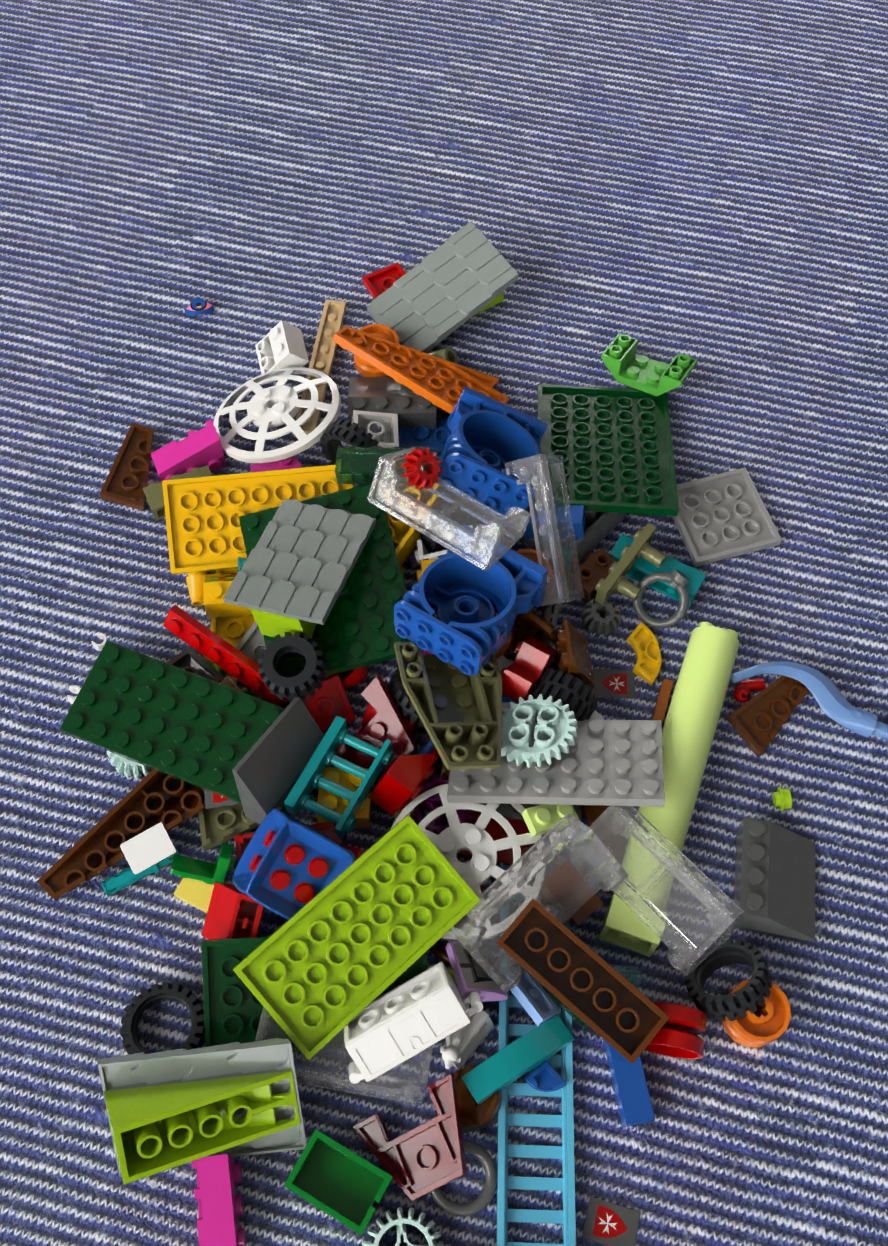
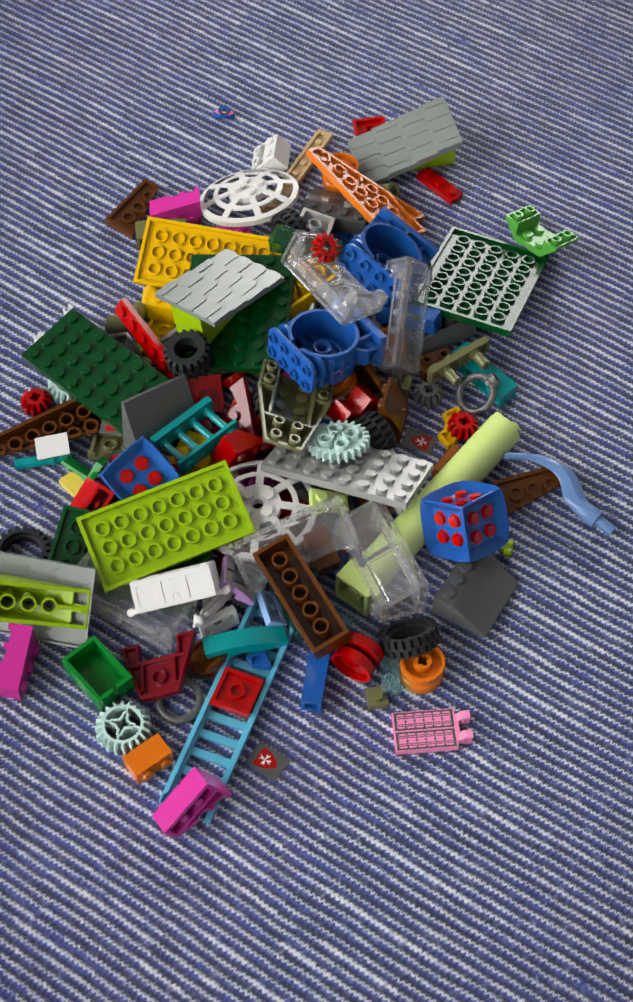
camera: 20 degrees right, 5 degrees down
light grey plate [672,467,782,567] -> none
red arm [733,678,765,703] -> none
none -> red gear [21,387,52,417]
none -> olive cylinder [105,302,148,333]
none -> red plate [210,666,264,719]
none -> olive plate [365,686,389,710]
none -> clear light blue hinge [380,656,402,696]
none -> bright pink tile [391,708,473,755]
none -> olive plate [399,375,413,401]
none -> red plate [416,167,463,205]
none -> blue piece [420,481,509,562]
none -> red gear [447,410,479,442]

